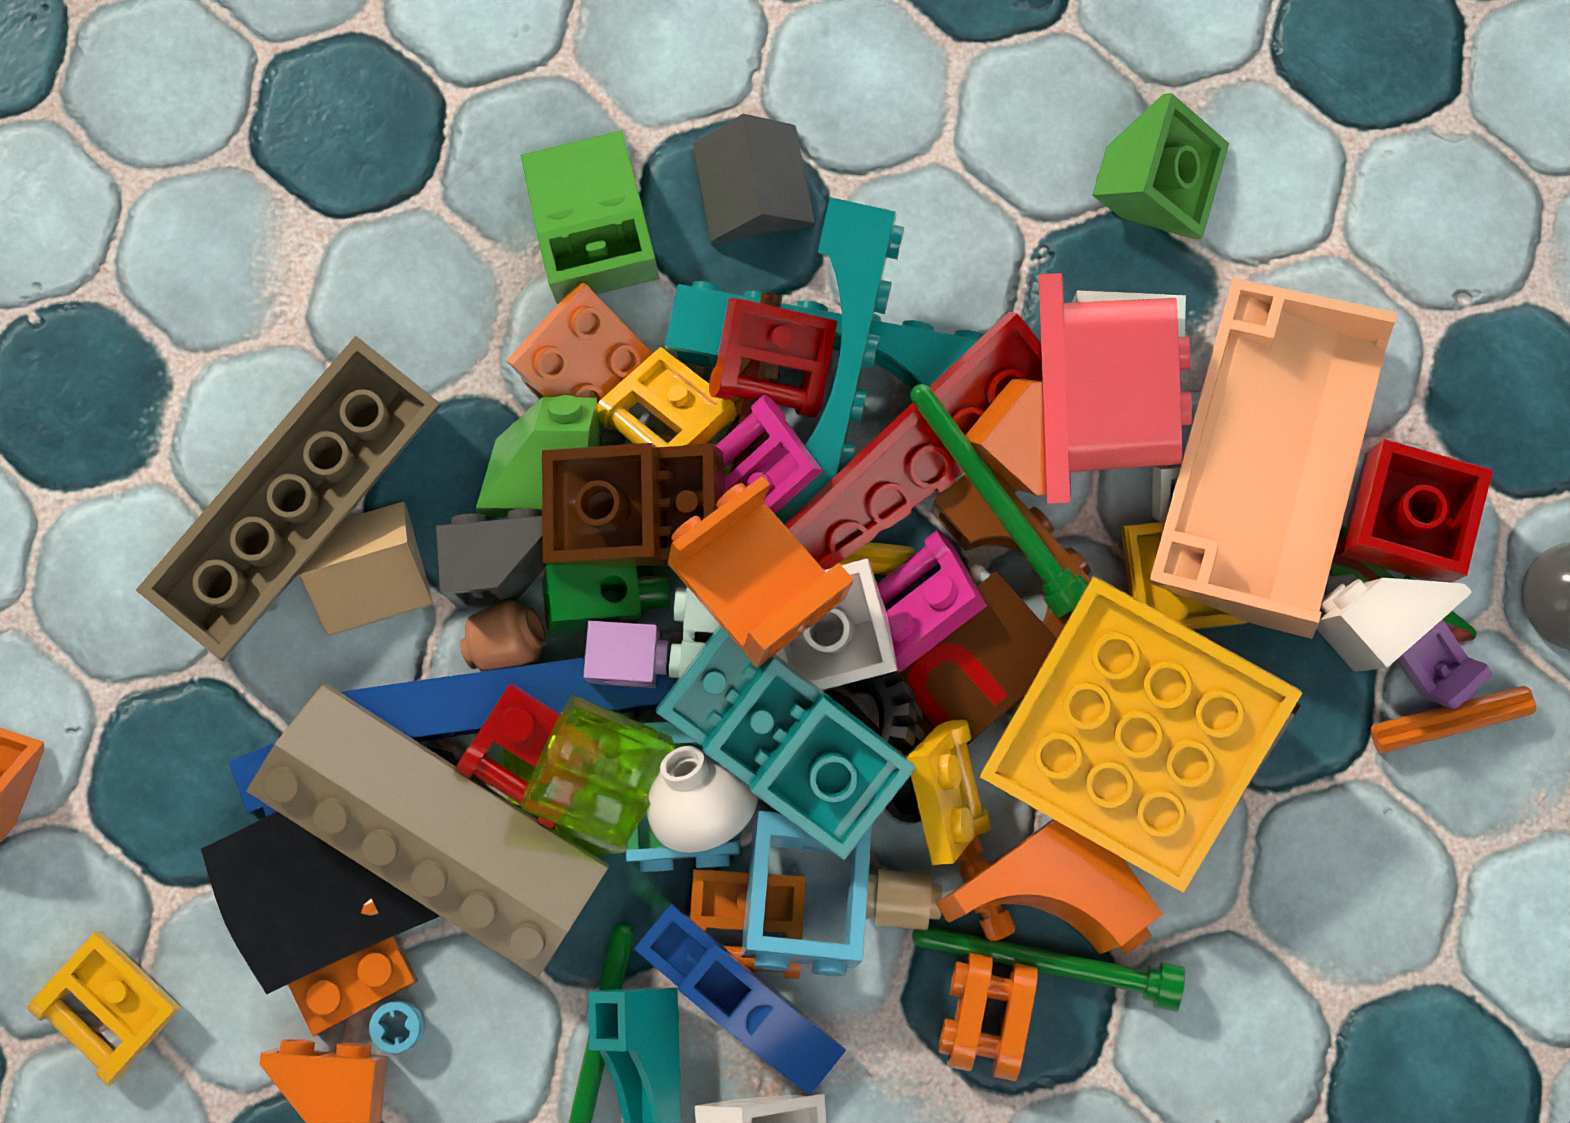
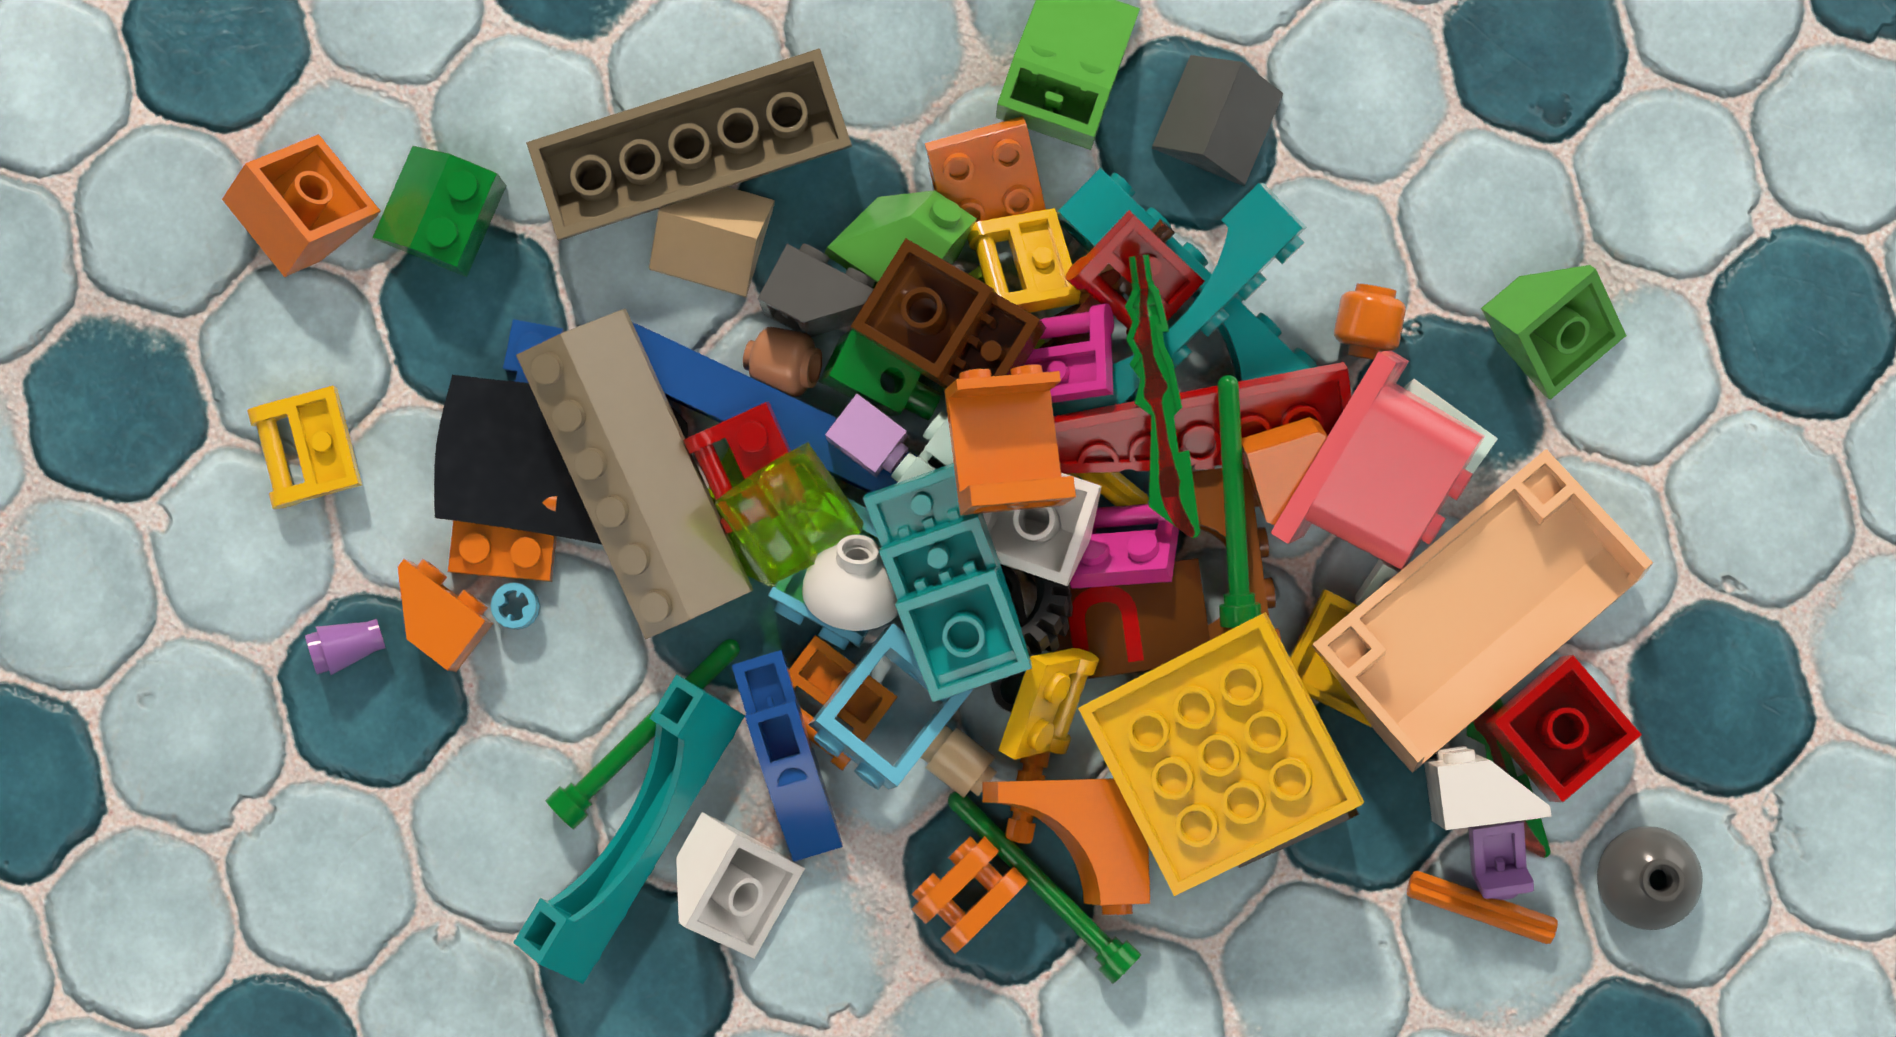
camera: 30 degrees right, 5 degrees up
none -> green slope [372,146,507,277]
none -> green sword [1125,255,1200,538]
none -> orange head [1334,283,1406,360]

